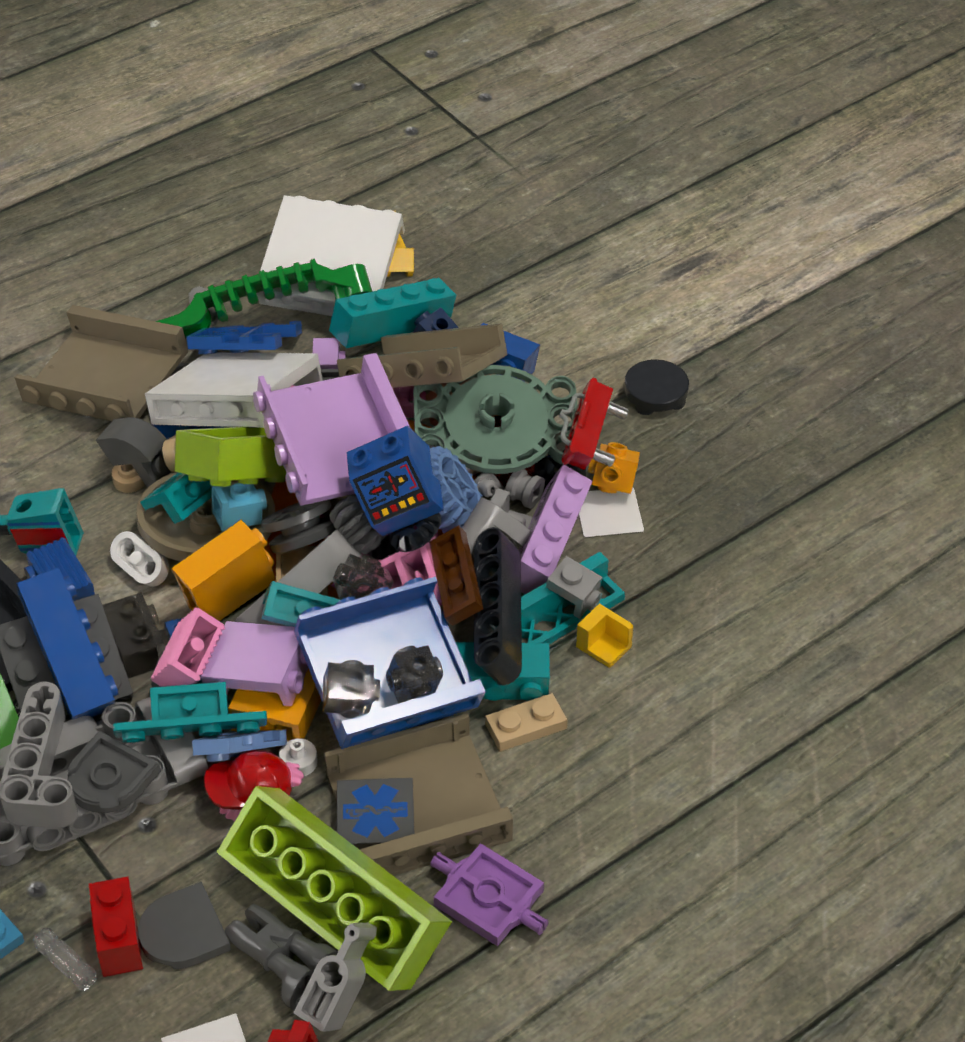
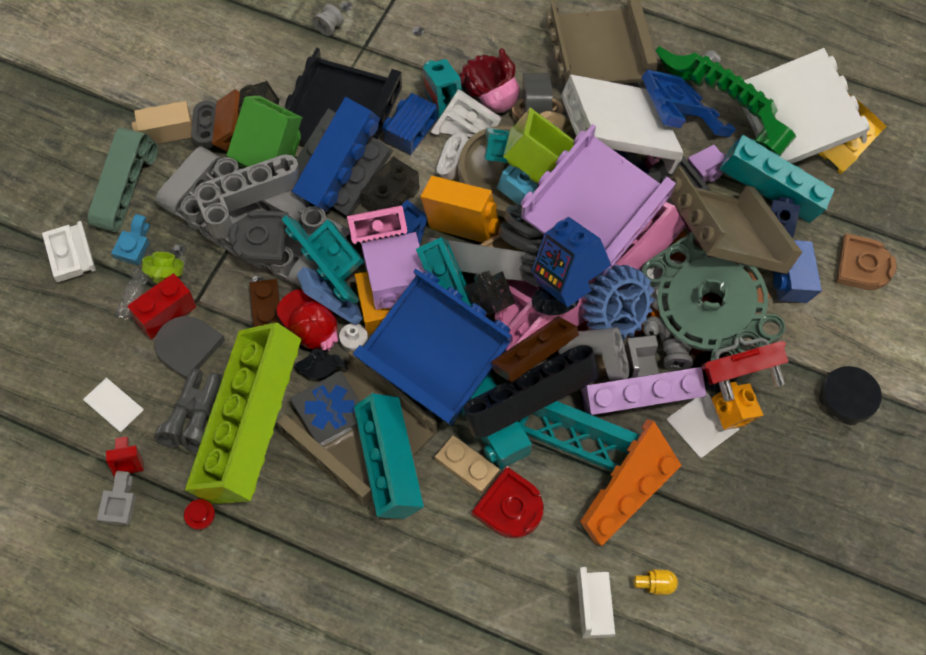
camera: 60 degrees right, 15 degrees up
light grey piece [294,922,377,1032] -> none
clear smoke brick [323,660,380,718] -> none
clear smoke brick [386,645,443,704] -> none
medium lavender plate [430,843,549,946] -> none
light grey bracket [546,556,602,619] -> none
yellow panel [576,603,633,668] -> none
none -> lime plate [142,252,184,284]
none -> red plate [184,499,215,530]
none -> reddish brown plate [249,279,283,327]
none -> black piece [295,349,348,380]
none -> teal brick [354,393,424,519]
none -> white wing [431,89,501,137]
none -> dark red hair [460,48,520,113]
none -> red tile [471,466,544,539]
none -> white panel [577,567,615,639]
none -> orange wing [580,419,682,546]
none -> yellow cylinder [634,569,678,595]
none -> medium nougat tile [836,233,897,290]

